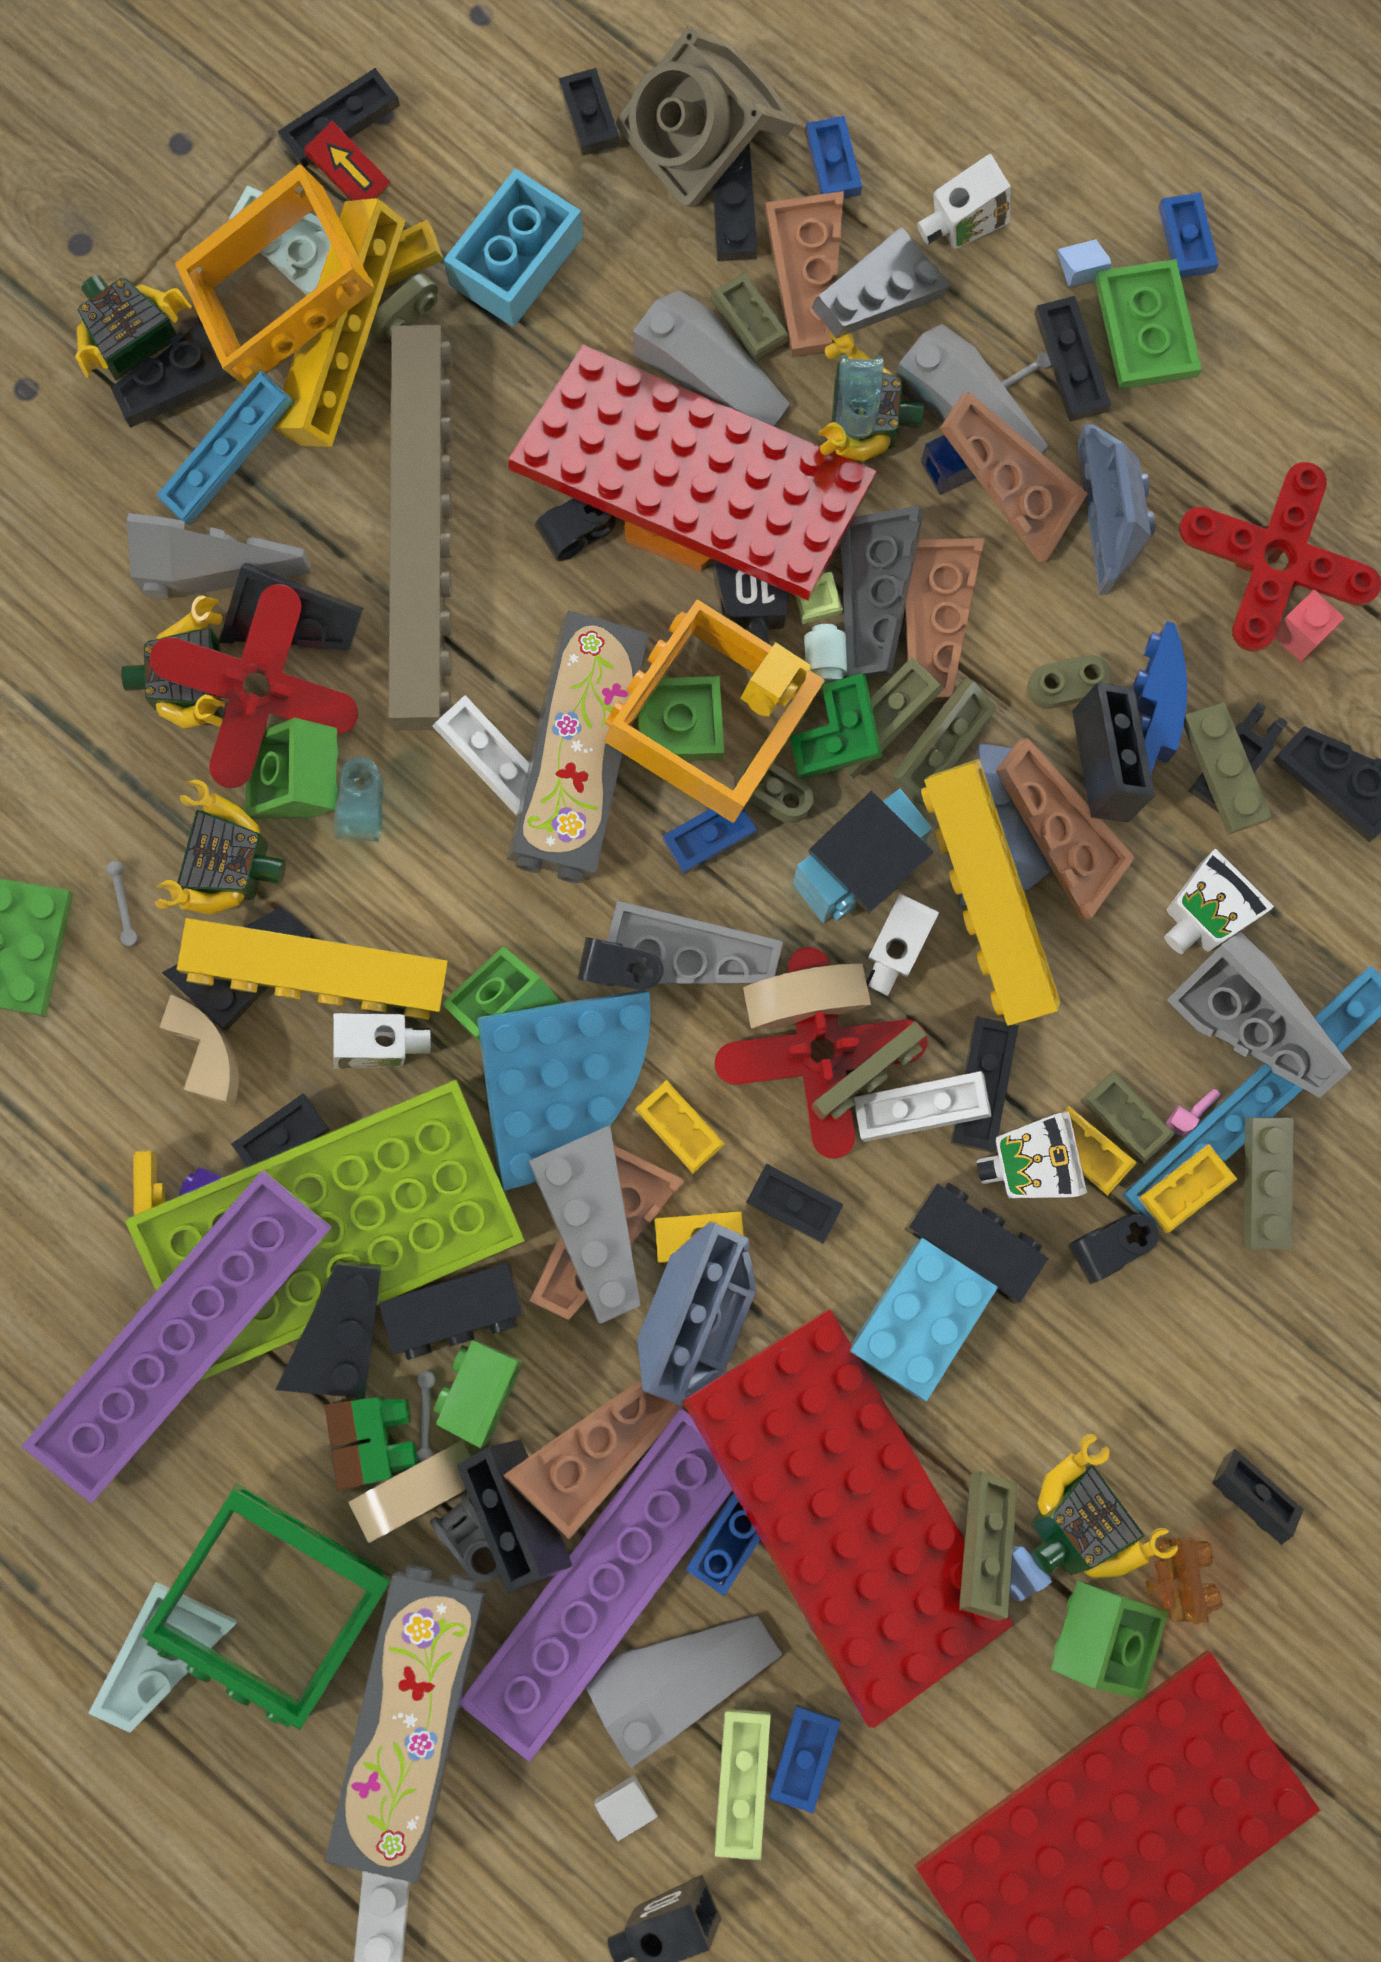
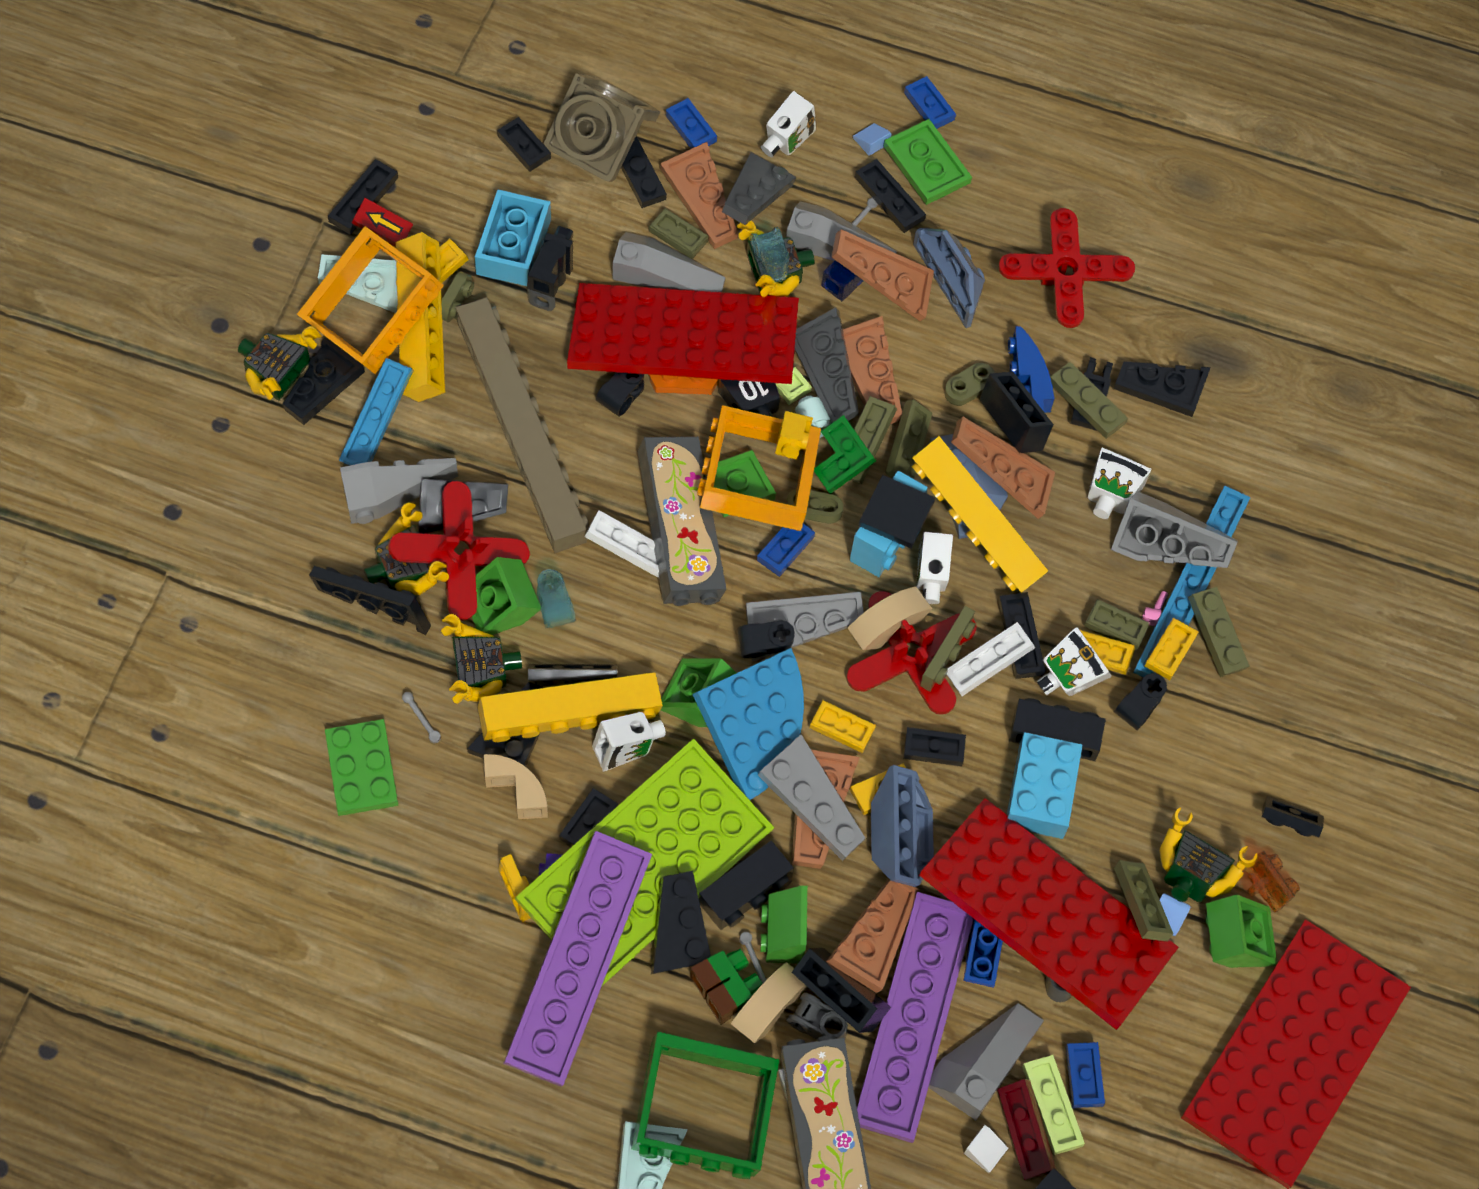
camera: 25 degrees left, 15 degrees down
coral brick [1275,589,1345,662] -> none
none -> black wing [309,566,431,635]
none -> black hips [527,226,573,311]
none -> black plate [528,664,617,686]
none -> dark red plate [998,1079,1057,1181]

